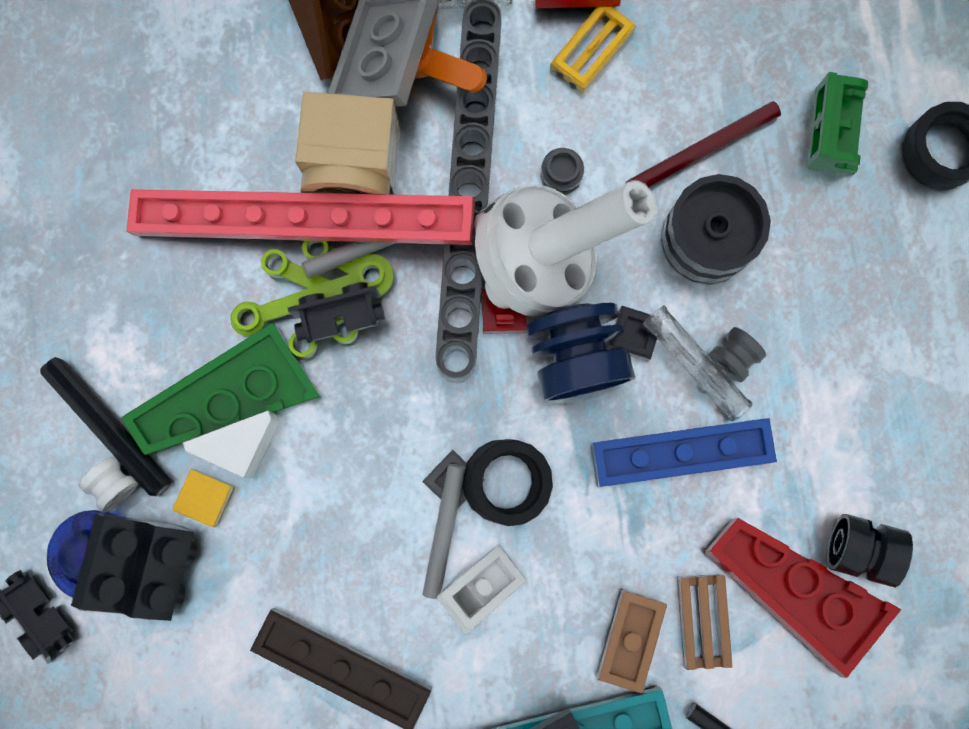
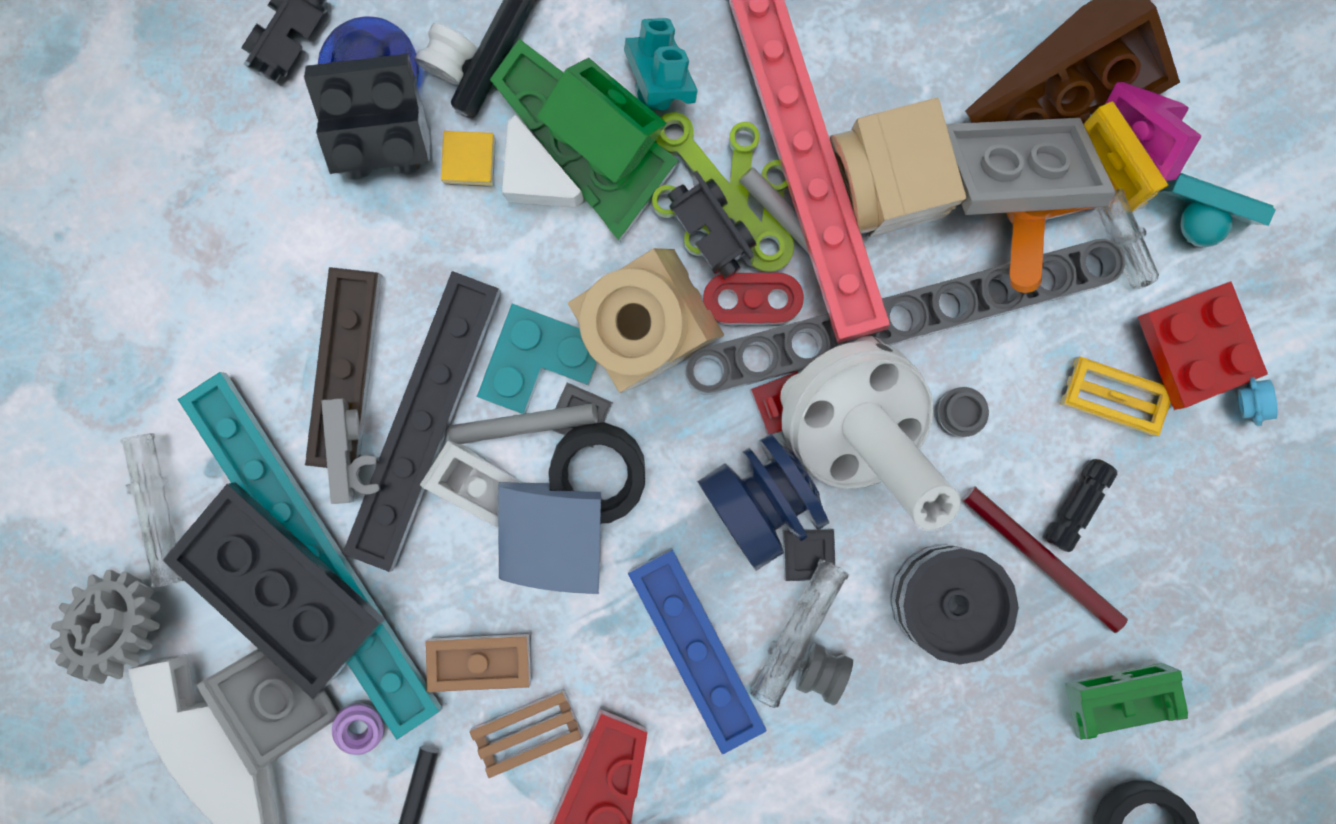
camera: 70 degrees right, 5 degrees up
none -> light grey plate [321,399,380,504]
none -> black plate [342,271,501,572]
none -> teal plate [477,303,598,414]
none -> sand blue slope [498,482,601,594]
none -> green brick [536,57,667,183]
none -> tan piece [568,248,725,393]
none -> teal hips [624,18,698,110]
none -> red plate [703,273,804,325]
none -> black axle [1046,459,1118,552]

